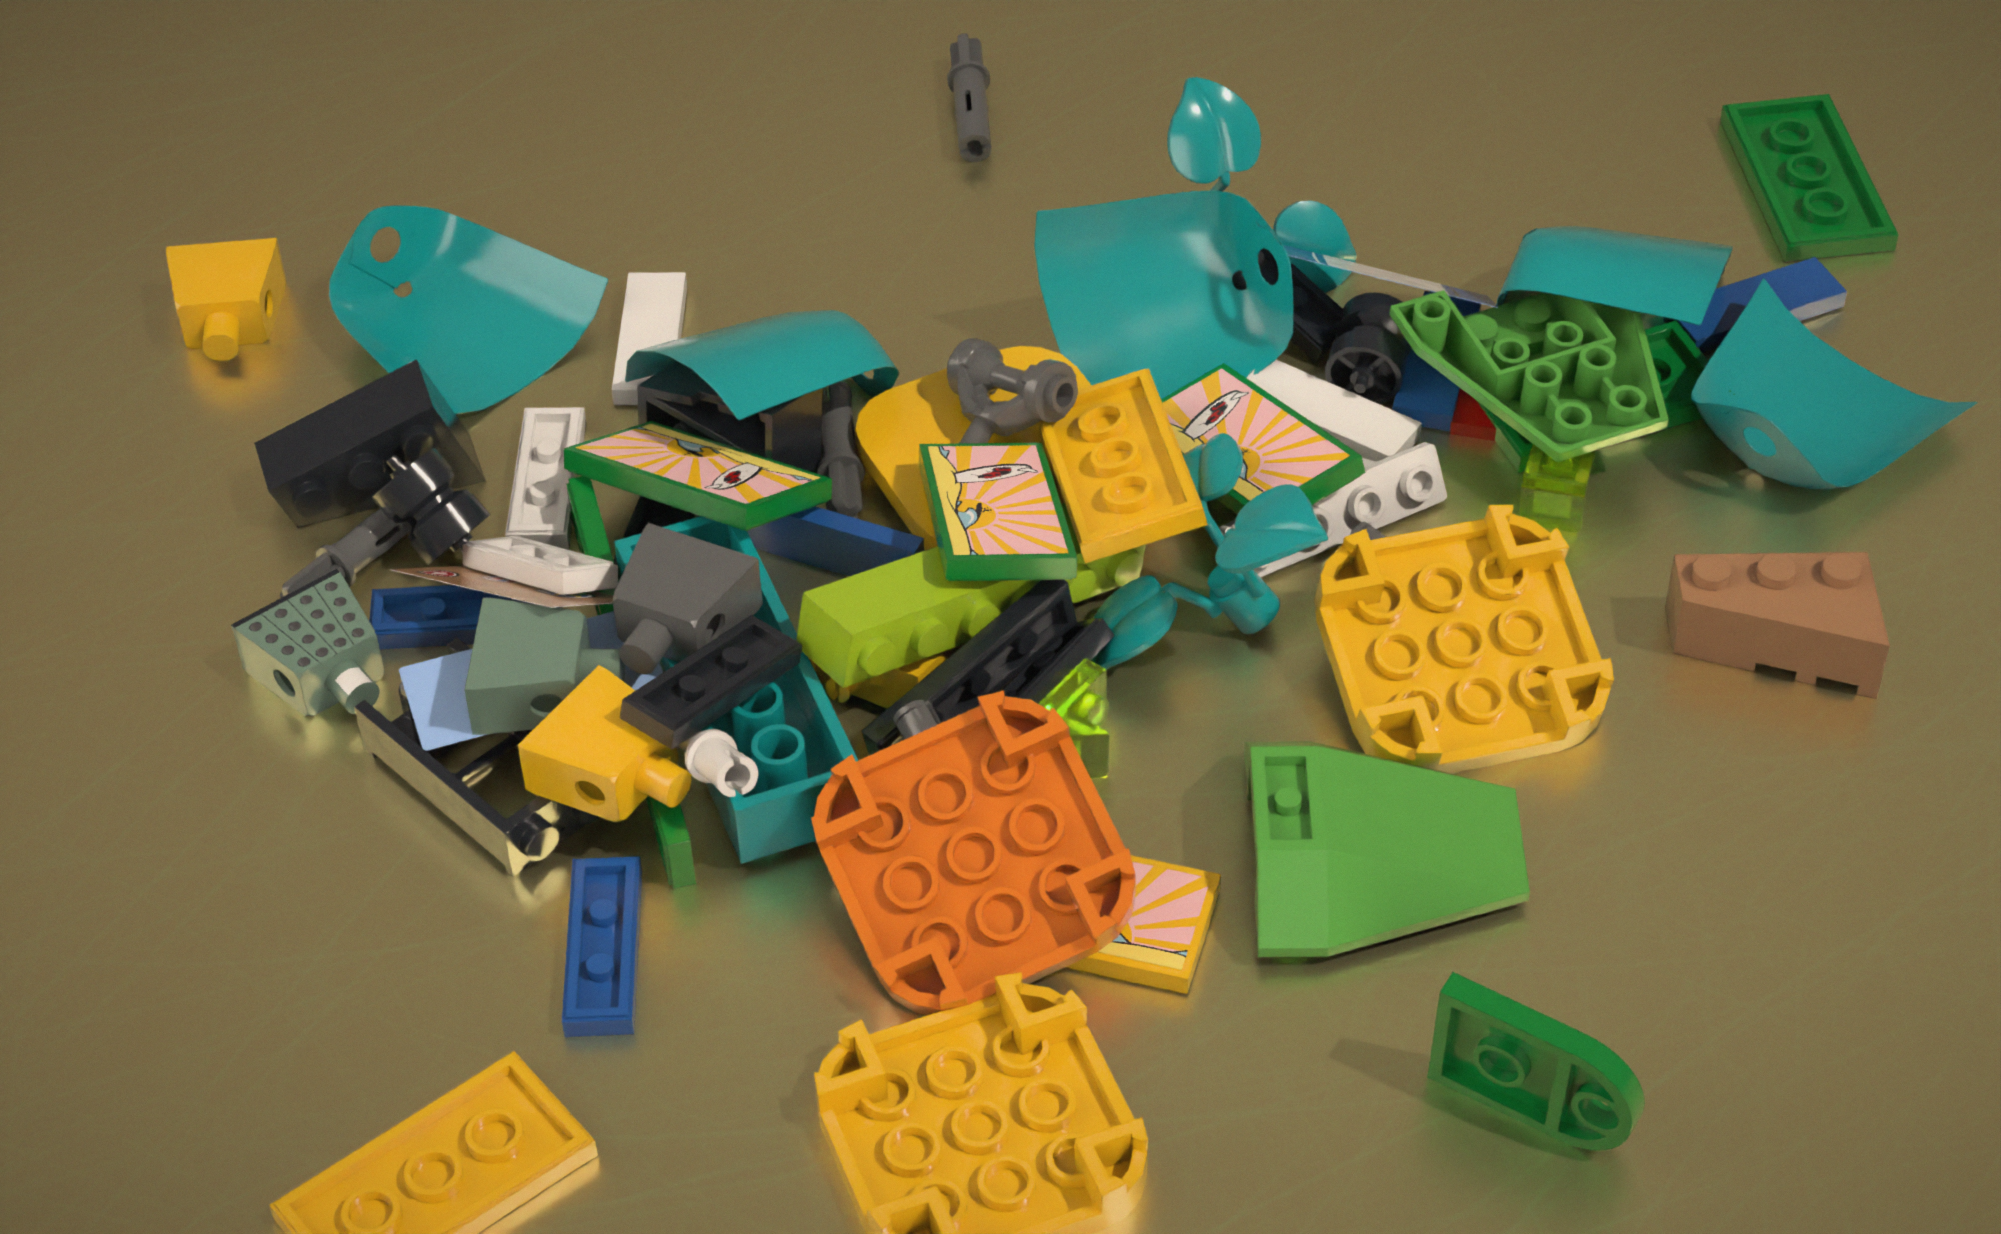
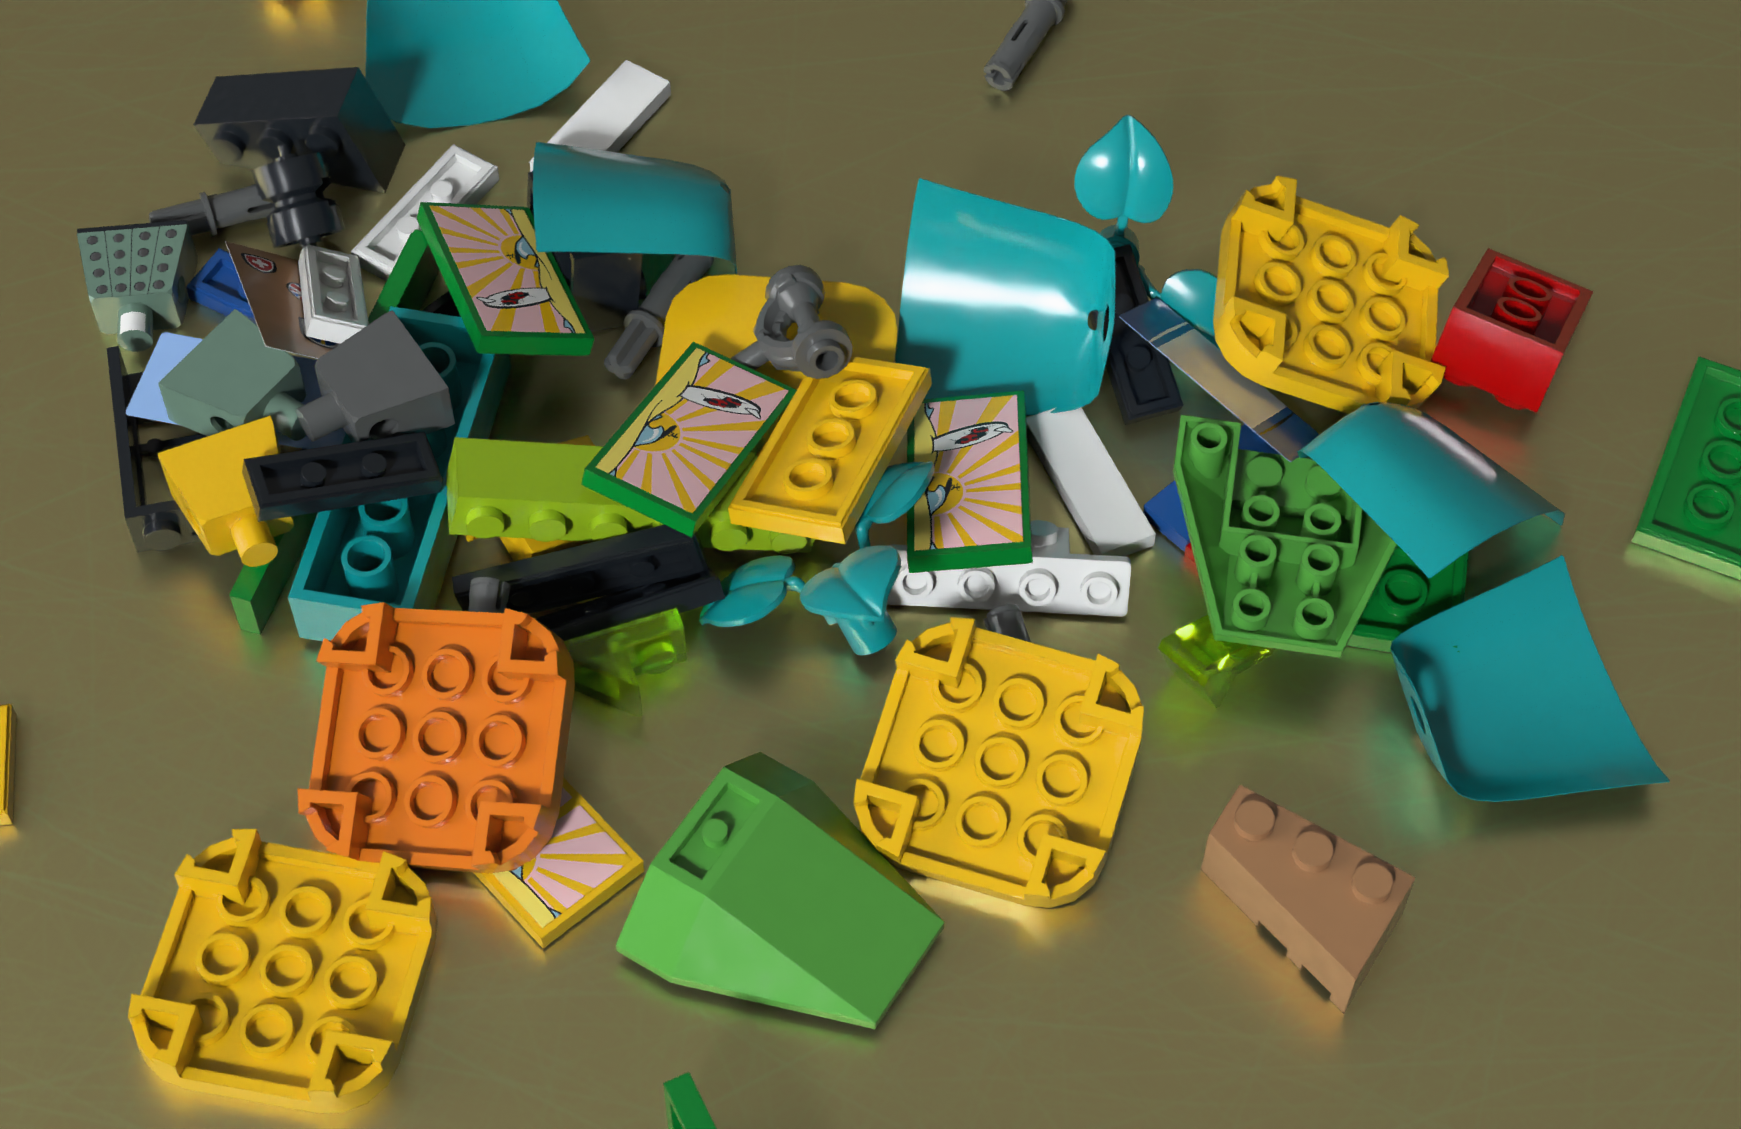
camera: 30 degrees right, 10 degrees up
blue tile [562,856,642,1037] -> none
white pin [677,729,758,797] -> none
blue tile [747,506,924,576] -> none
black wheel [1325,292,1412,404] -> none
blue tile [1663,257,1847,353] -> none
none -> yellow tile [1213,176,1449,414]
none -> red slope [1430,248,1594,413]

